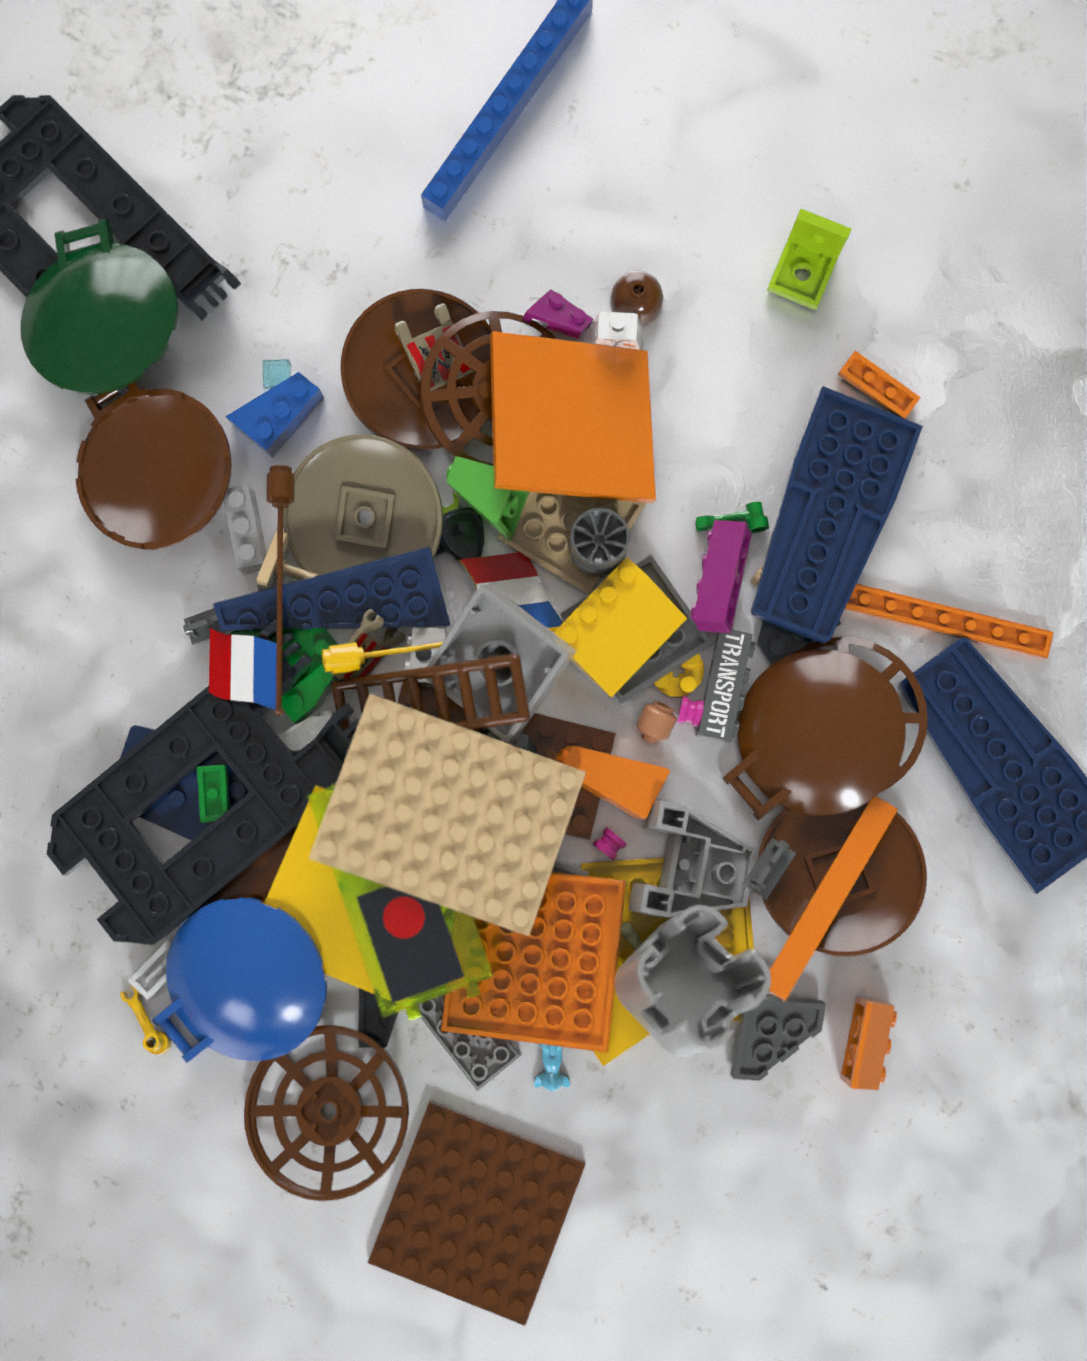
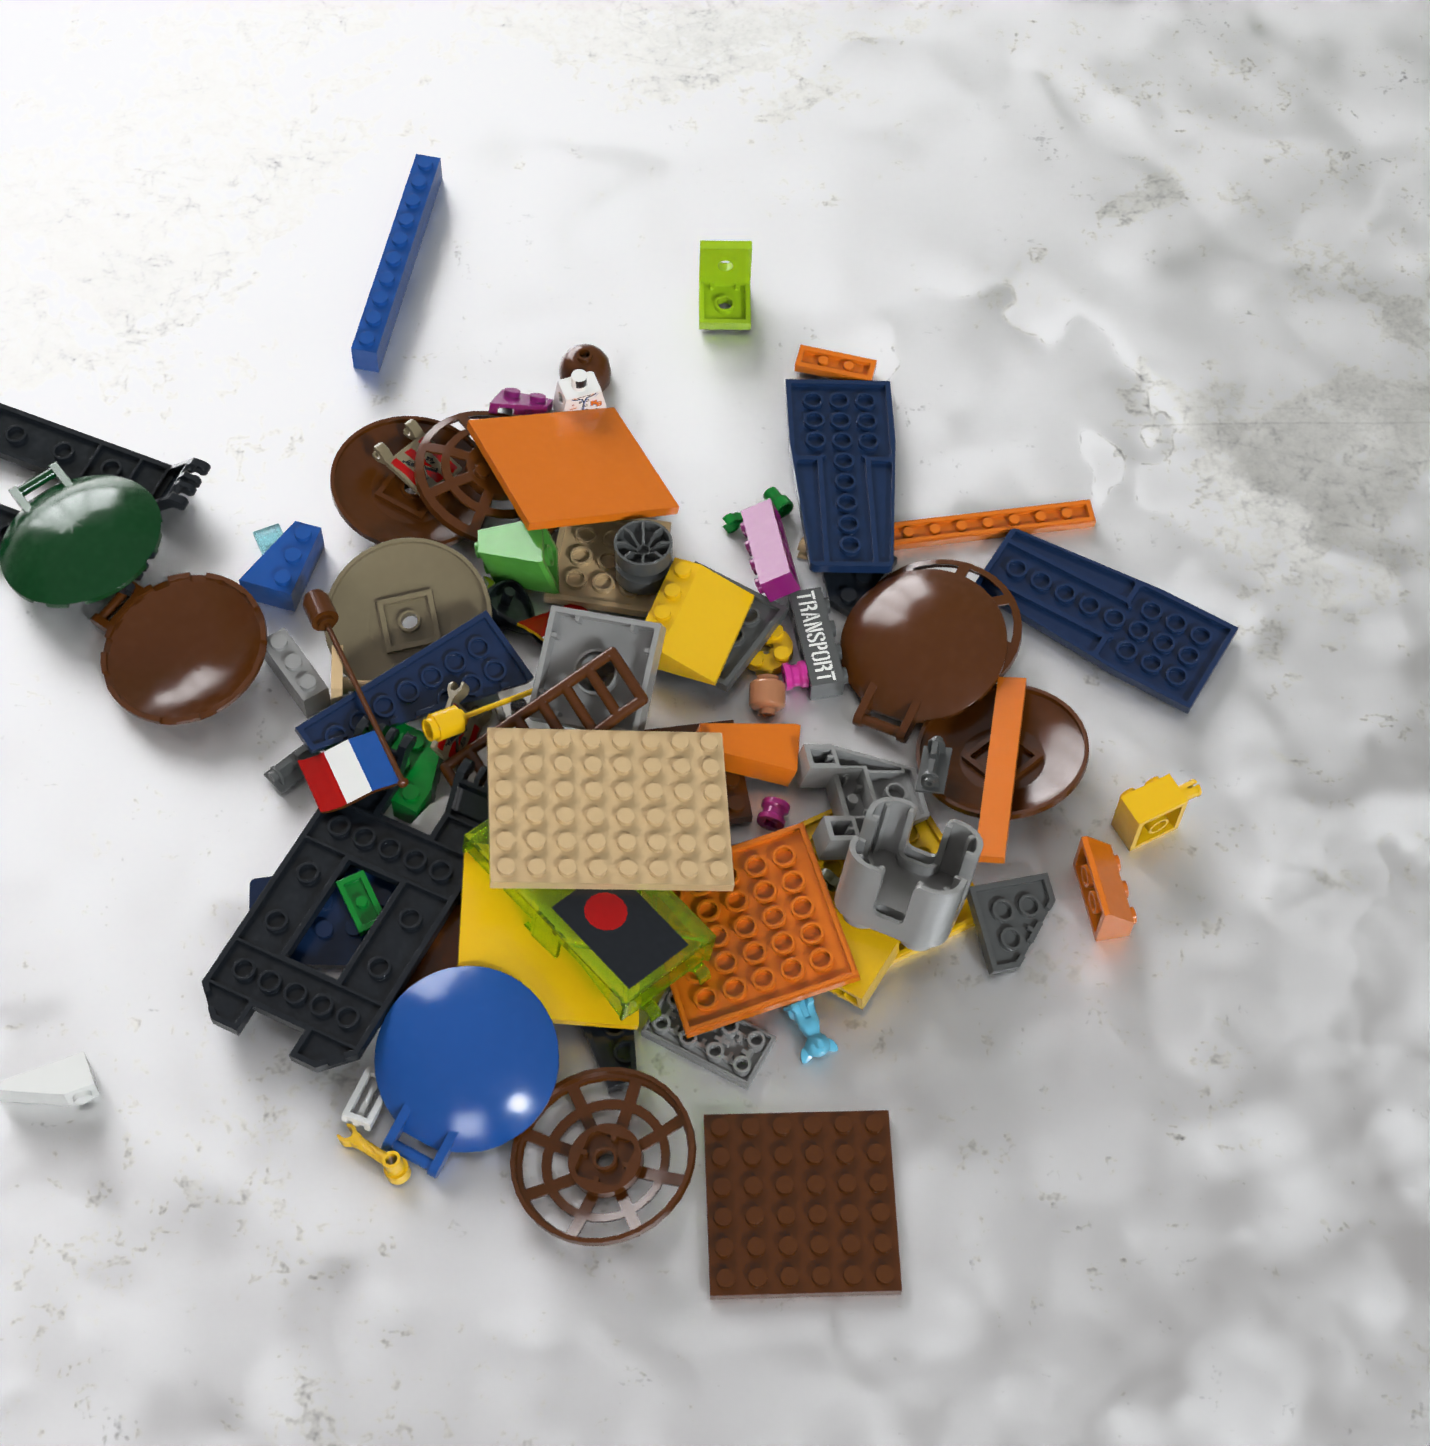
camera: 30 degrees left, 25 degrees down
none -> yellow brick [1111,774,1202,851]

